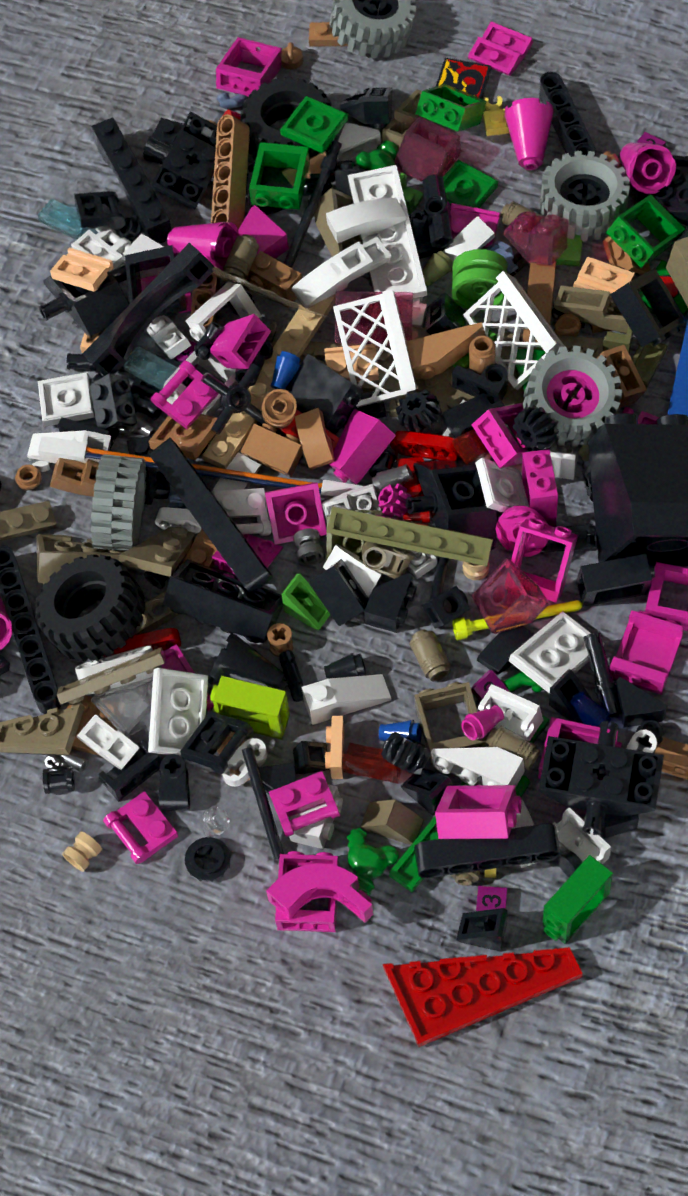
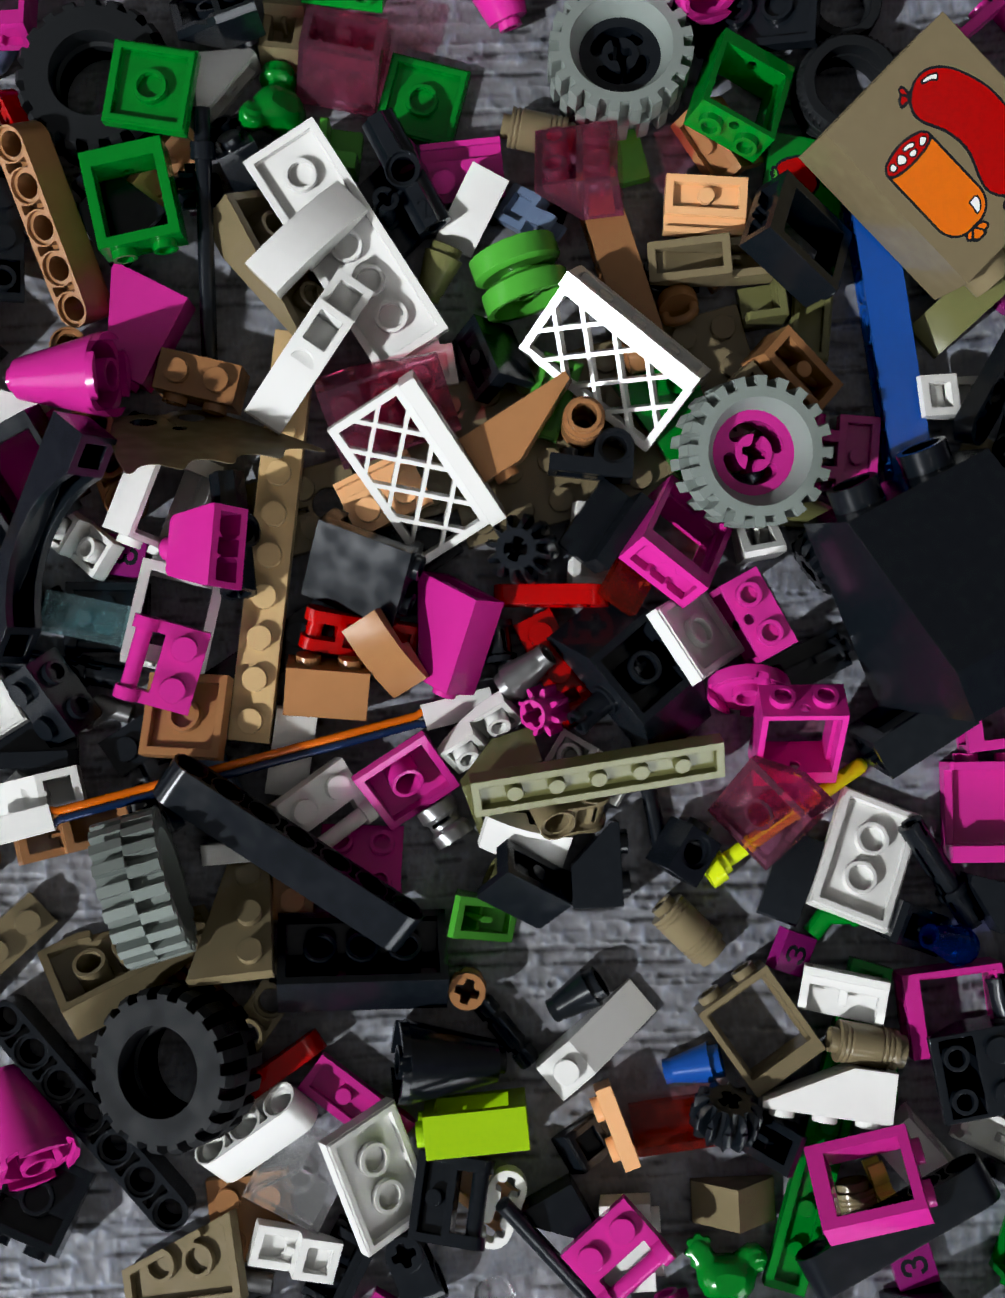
camera: 25 degrees left, 25 degrees up
dark tan plate [56,647,166,705] -> none
black arm [195,322,223,360] -> none
black bar [201,363,266,435] -> none
dark tan head [223,234,259,280] -> none
medium nougat wheel [261,389,297,428] -> none
blue cone [270,351,301,390] -> none
dark pink cone [461,705,504,740] -> none
black gear [513,405,559,452] -> none

